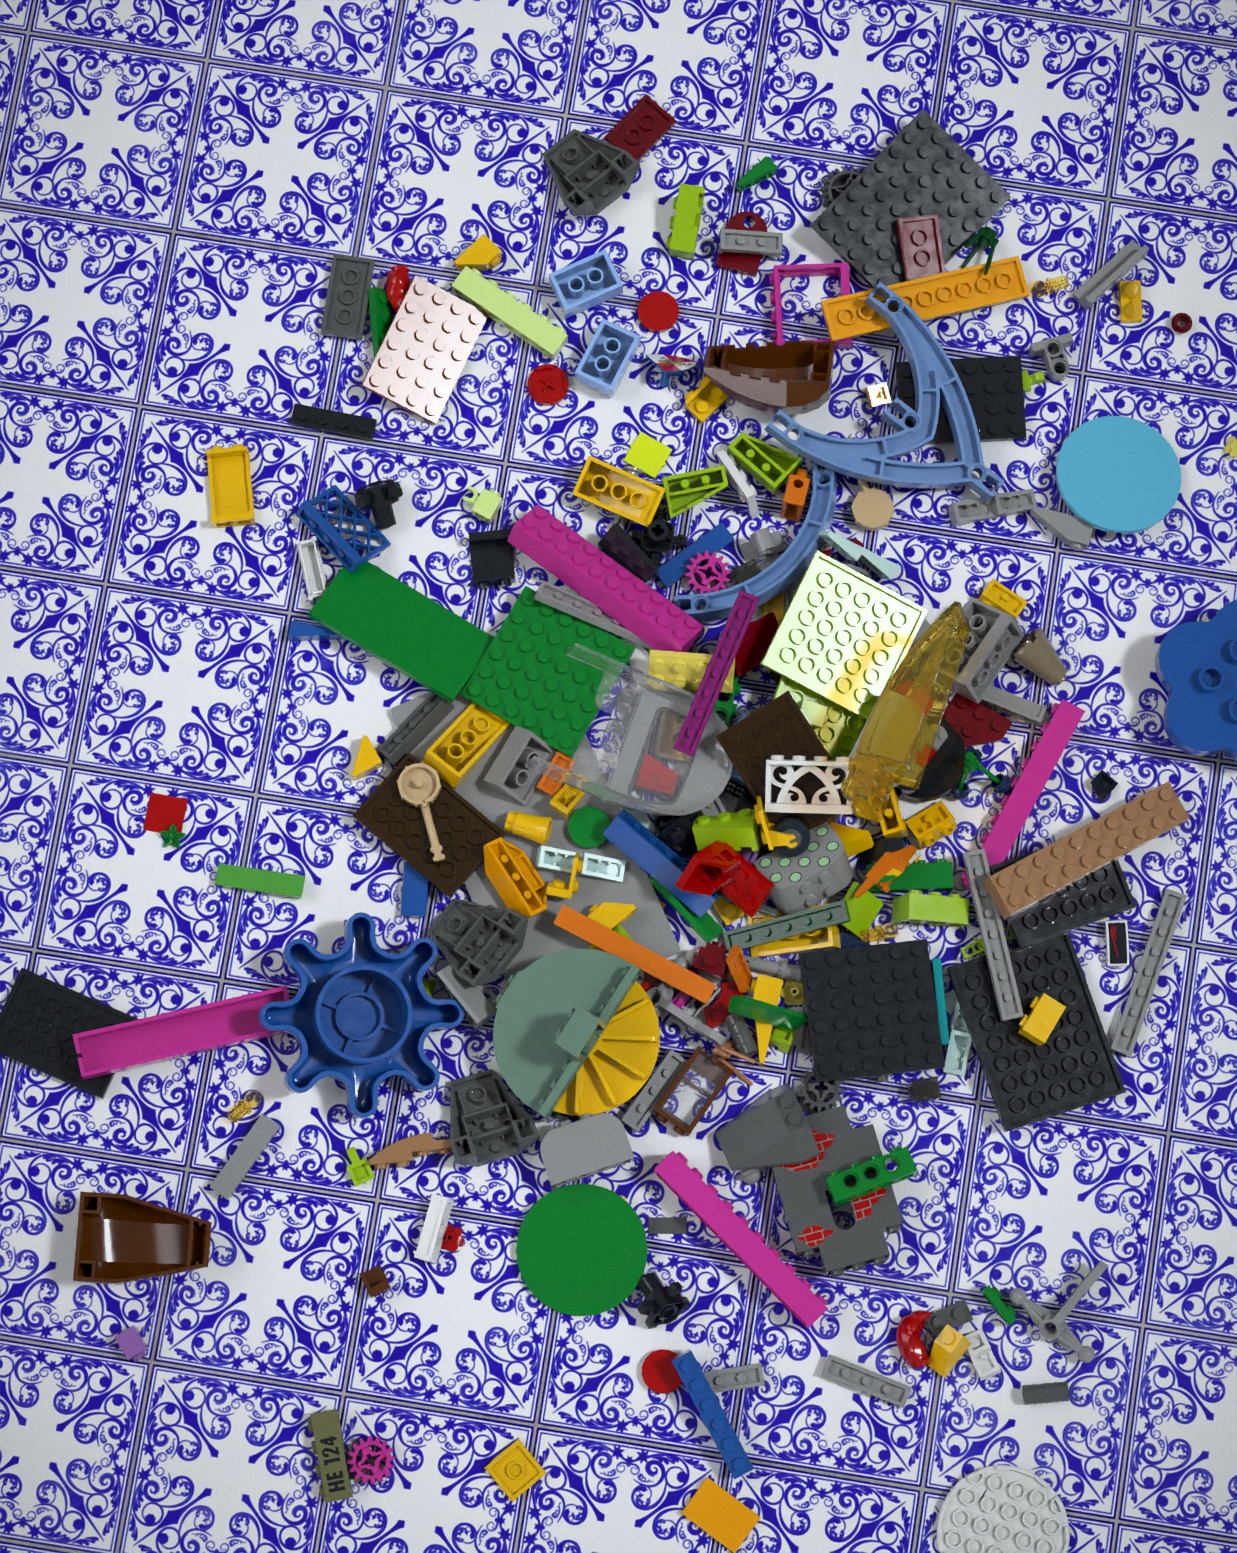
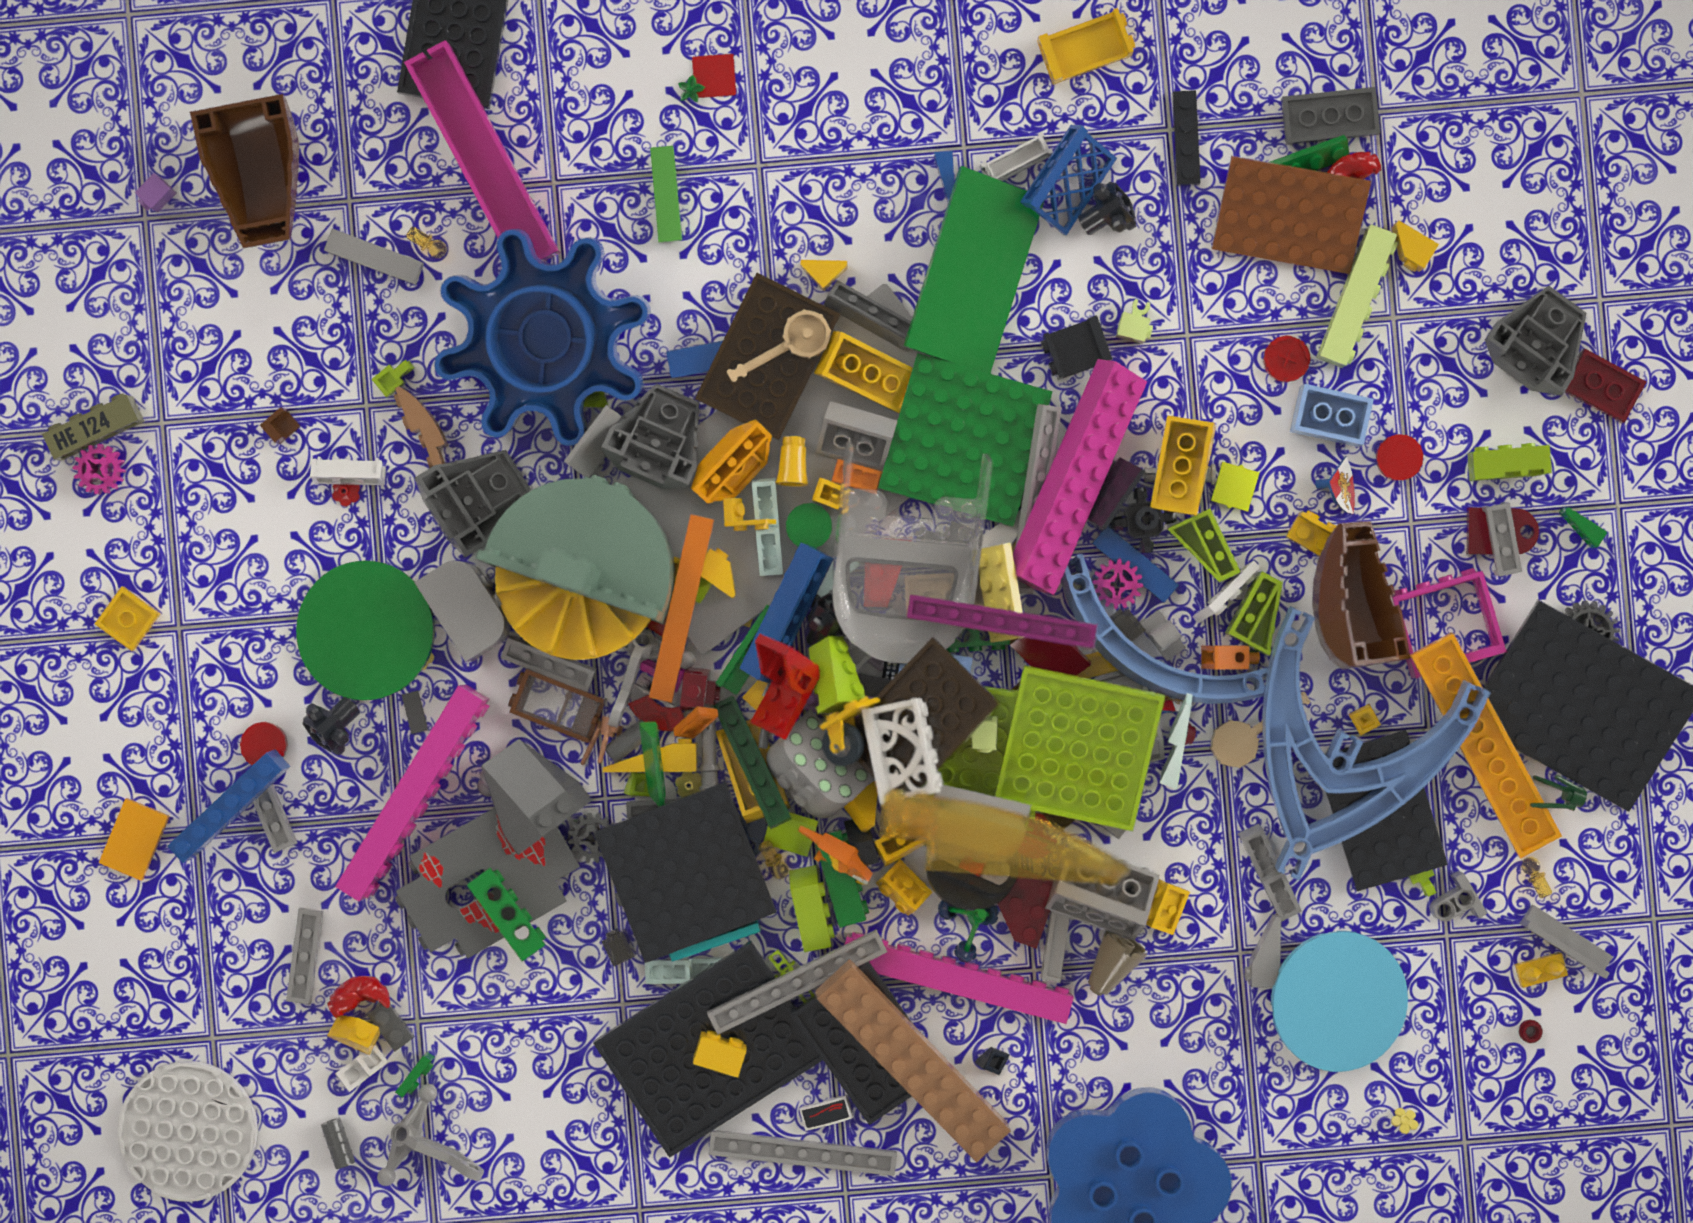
camera: 75 degrees right, 10 degrees up
light blue brick [549,249,623,318] -> none
tile [896,214,946,282] -> none

